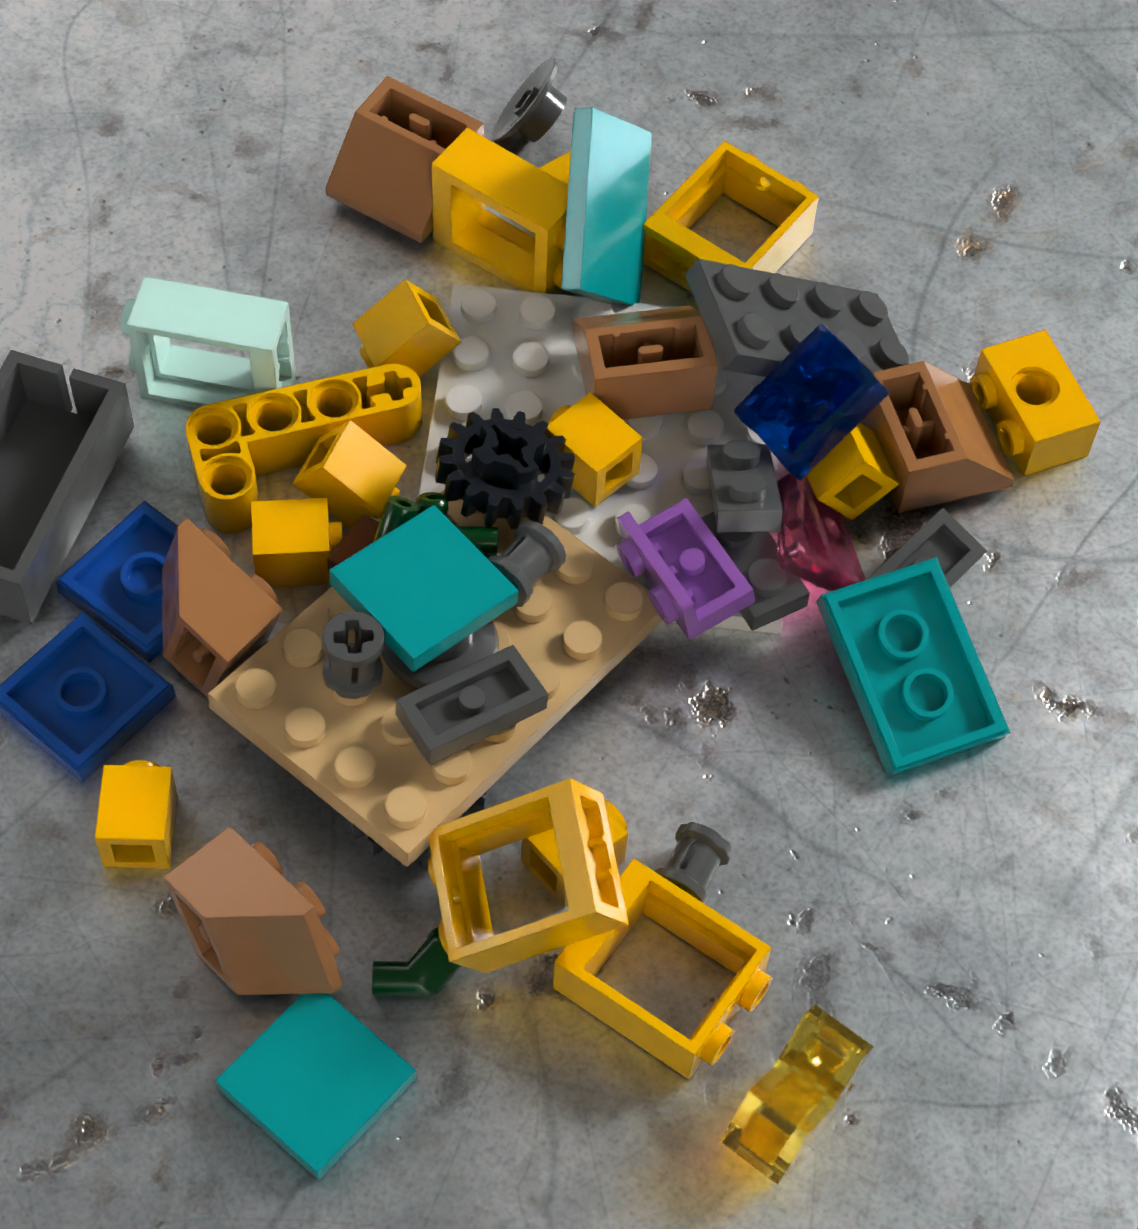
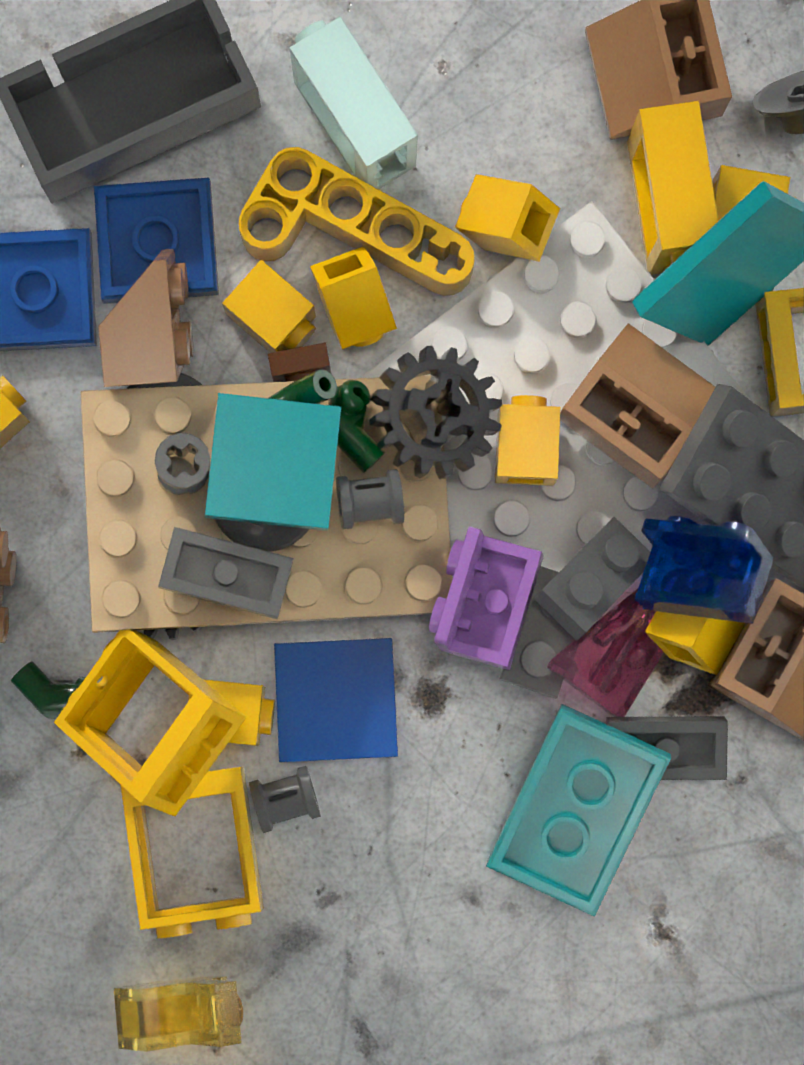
camera: 45 degrees right, 25 degrees up
none -> blue tile [274,638,398,762]

